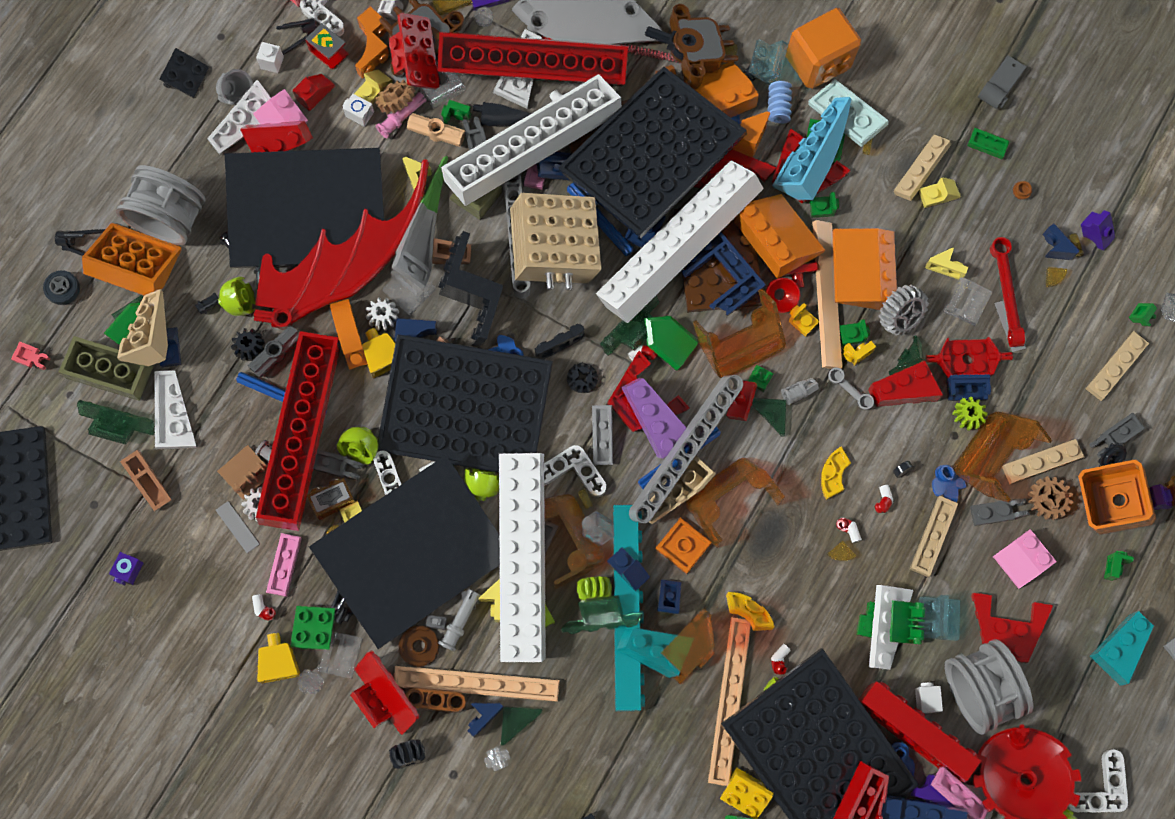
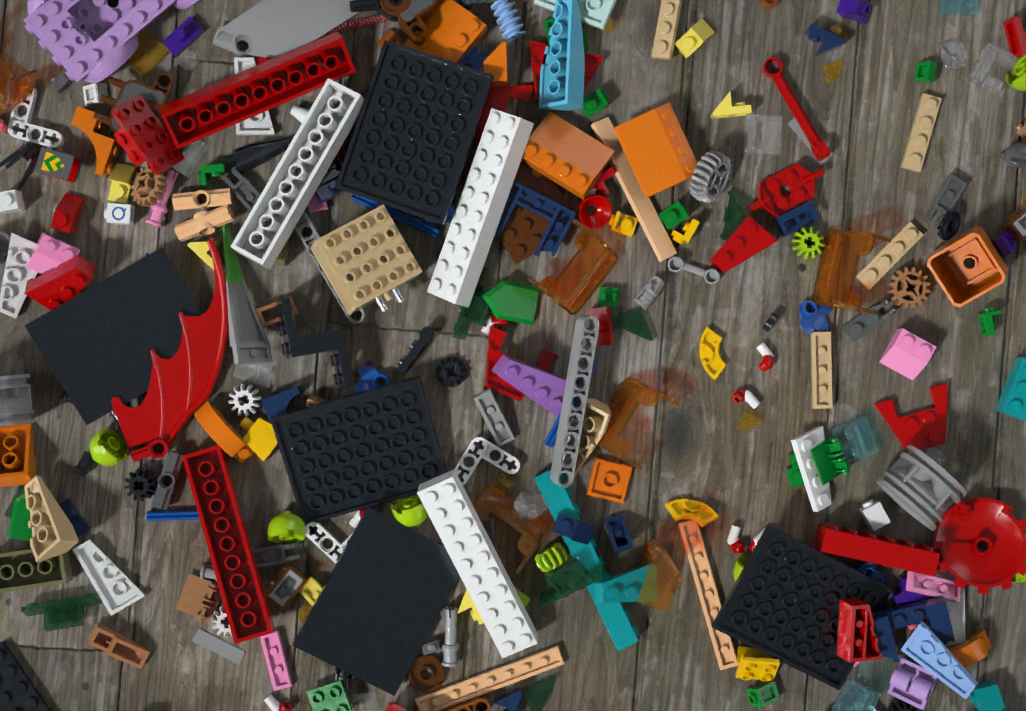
camera: 30 degrees left, 15 degrees up
none -> light nougat piece [174,204,234,242]

